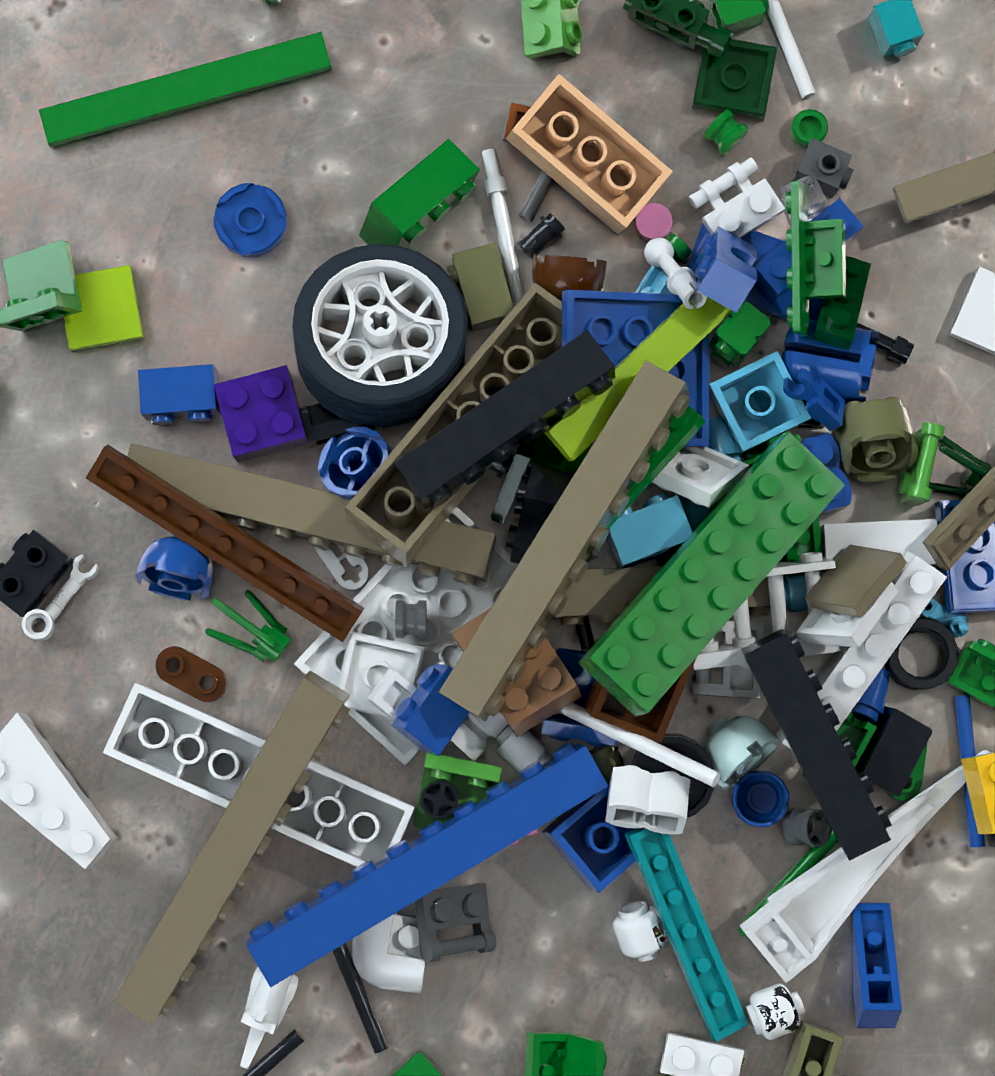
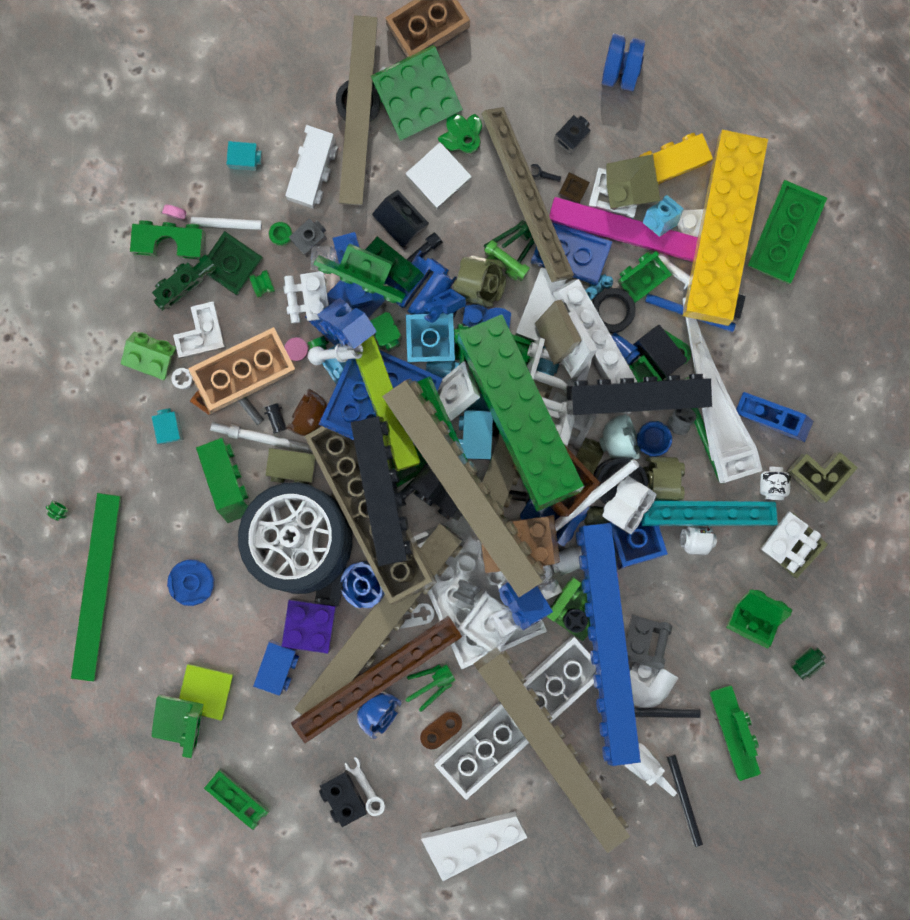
camera: 65 degrees left, 5 degrees up
tile [490,443,535,525] -> none
none -> teal brick [151,408,184,444]
none -> white bush [172,368,194,389]
none -> white plate [173,302,225,358]
none -> white wedge [286,125,339,209]
none -> black panel [372,190,429,247]
none -> olive bracket [576,437,604,475]
none -> olive brick [643,457,685,501]

